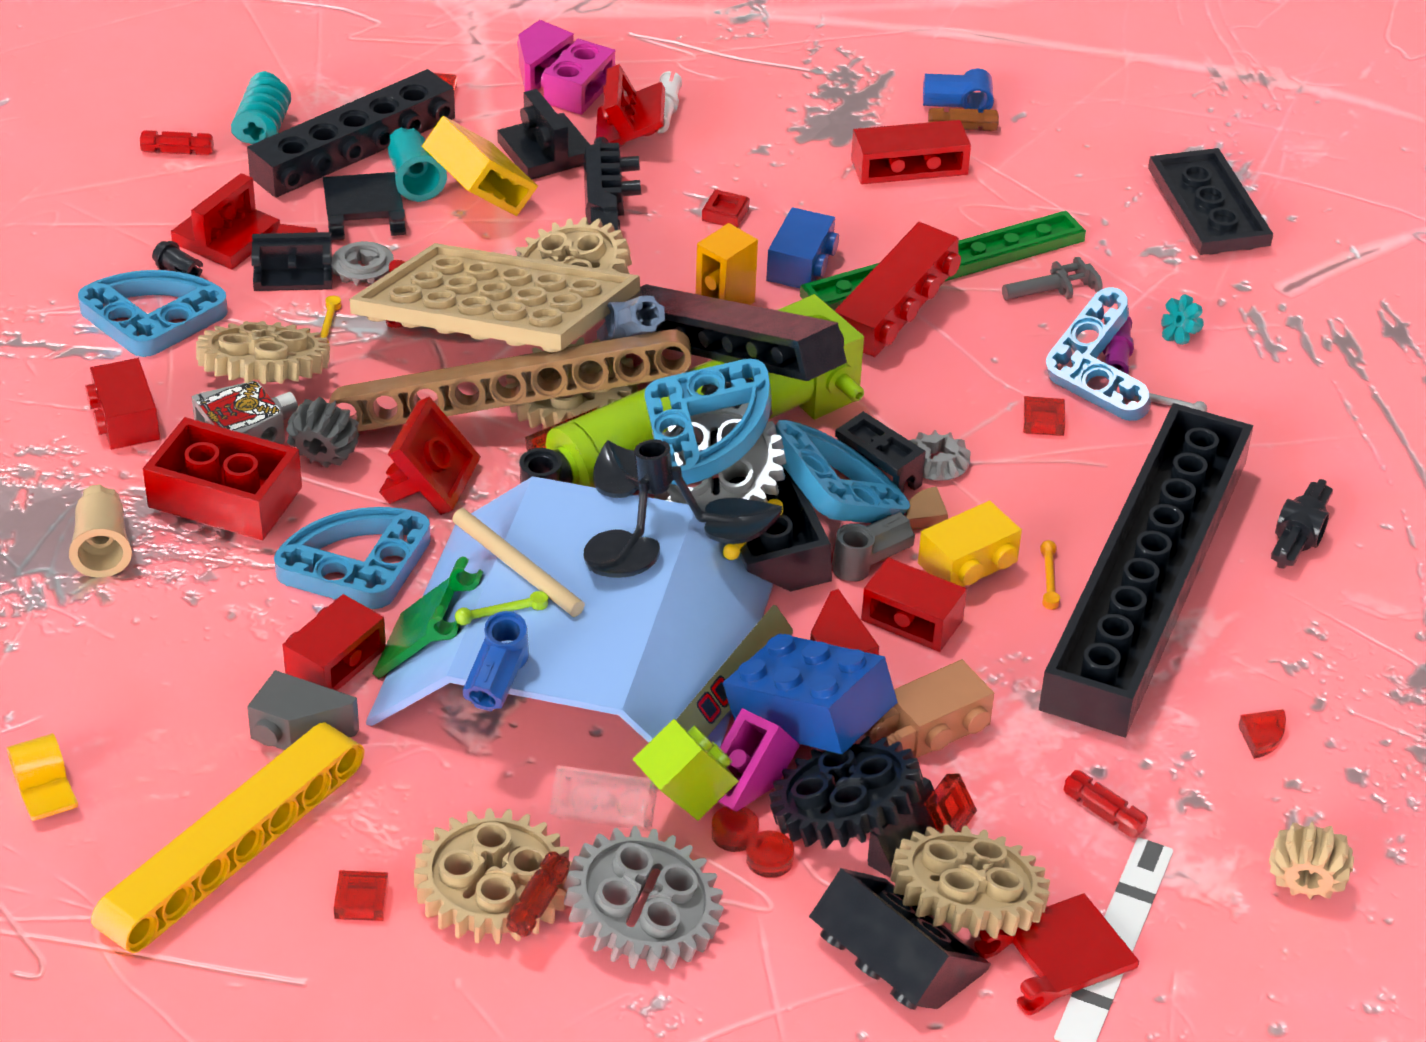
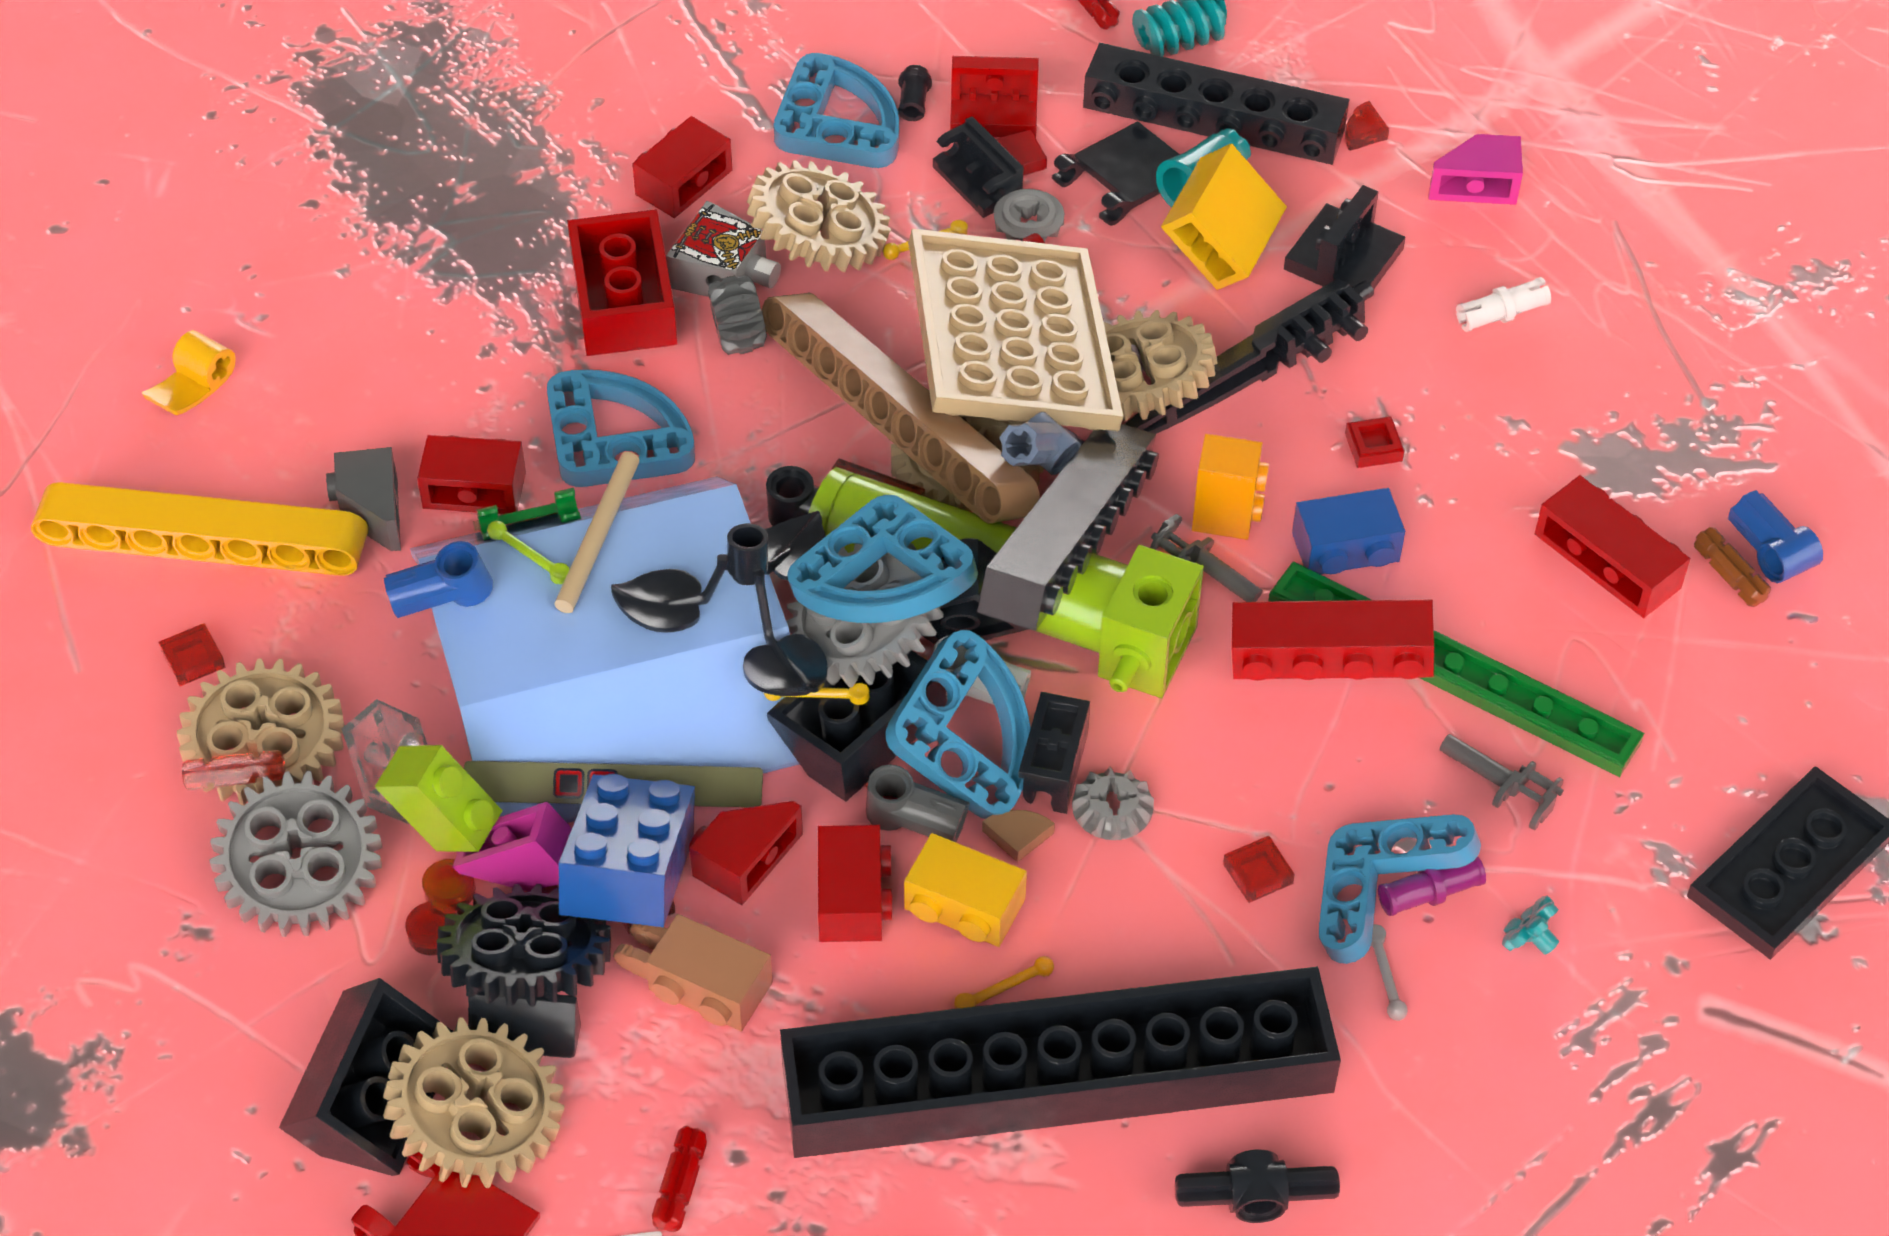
camera: 60 degrees right, 10 degrees up
tan plant [69,484,132,578] -> none
red bracket [379,396,481,515] -> none
dark pink brick [541,38,615,115] -> none
red bracket [595,64,665,147] -> none
clear red tile [925,773,977,833] -> none

